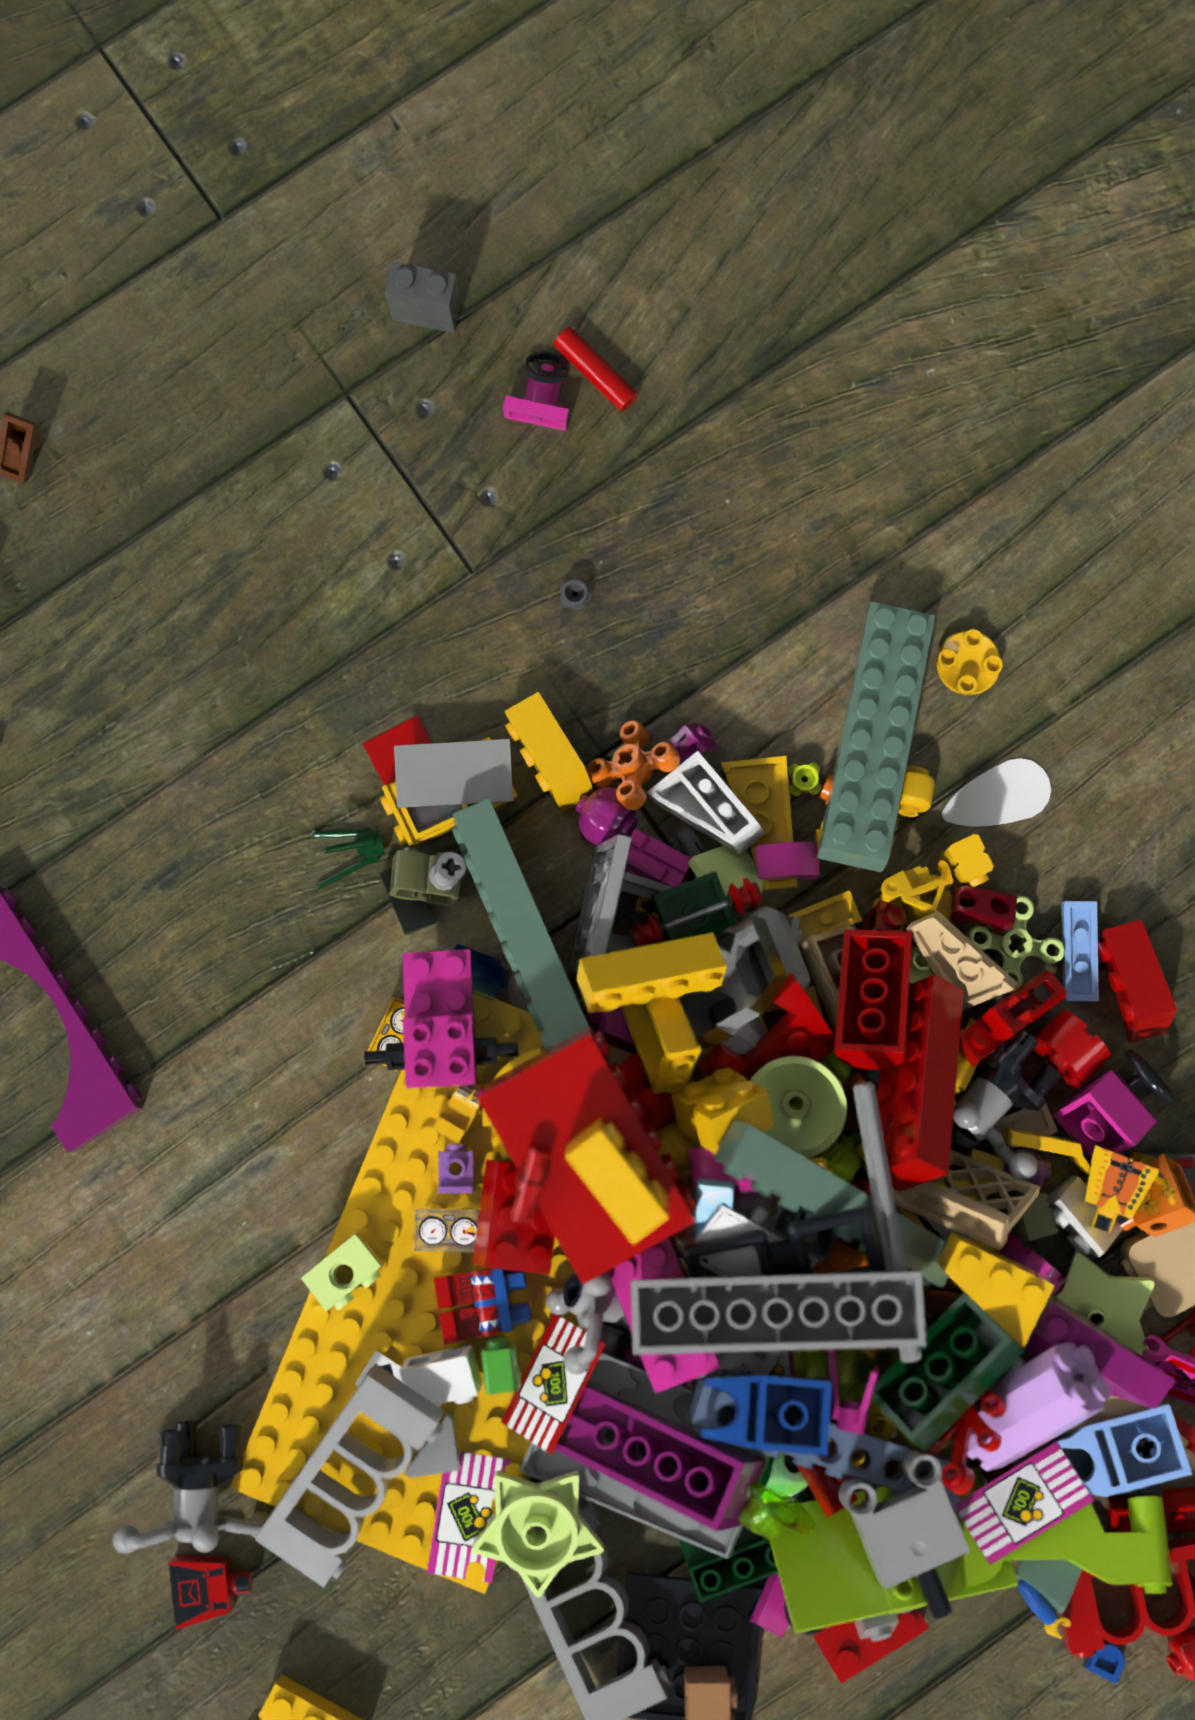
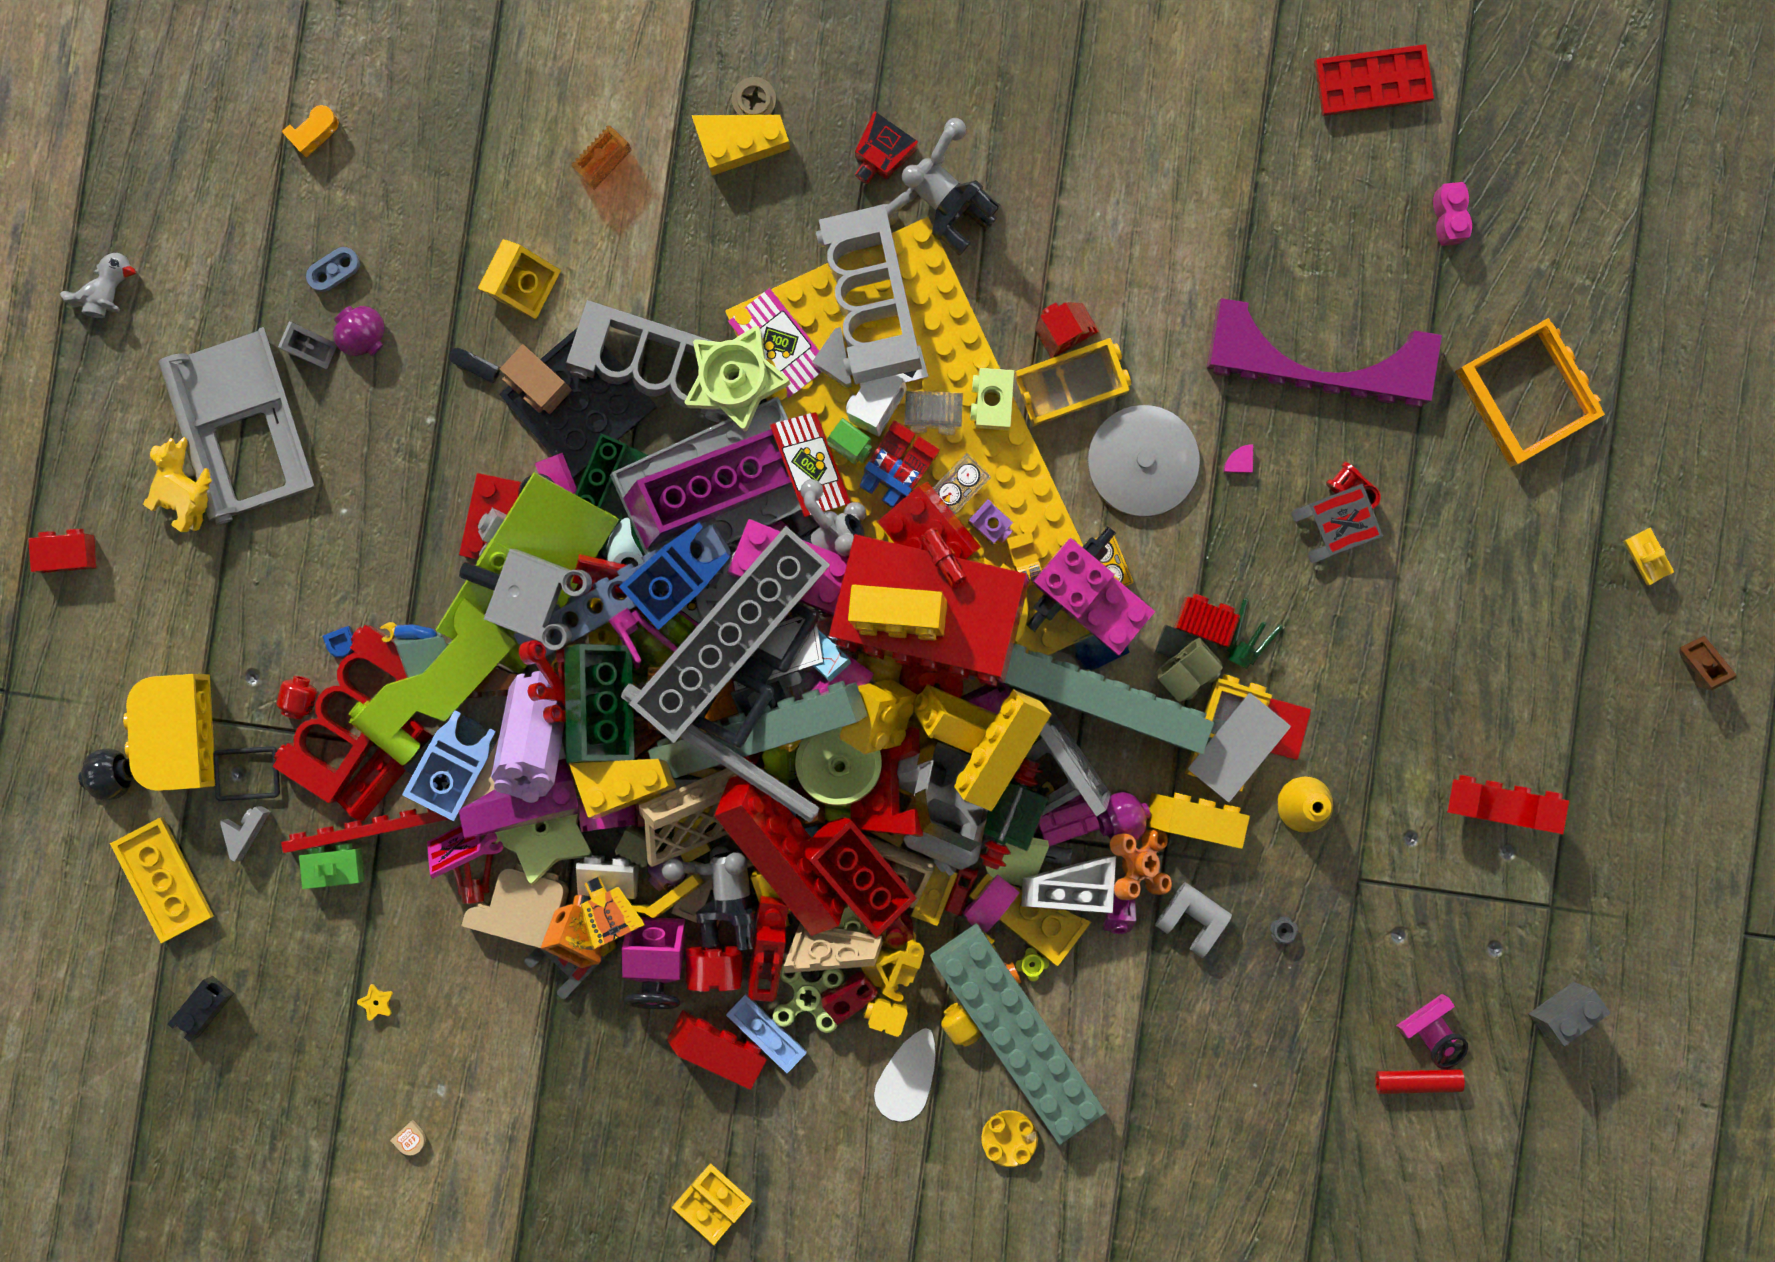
camera: 125 degrees right, 5 degrees up
light grey bush [429,852,466,891] -> none
clear neon green piece [739,1481,815,1540] -> none
sticker [956,1442,1094,1565] -> none
none -> clear brick [904,391,963,435]
none -> red bar [944,867,979,916]
none -> clear door [1014,338,1132,427]
none -> red wedge [1035,302,1099,358]
none -> light grey dish [1087,405,1200,517]
none -> light grey connector [1155,882,1232,958]
none -> red brick [1174,593,1241,648]
none -> dark pink tile [1223,444,1253,473]
none -> yellow cone [1277,777,1333,833]
none -> flag [1291,484,1383,563]
none -> red piece [1326,462,1381,508]
none -> red brick [1447,775,1569,834]

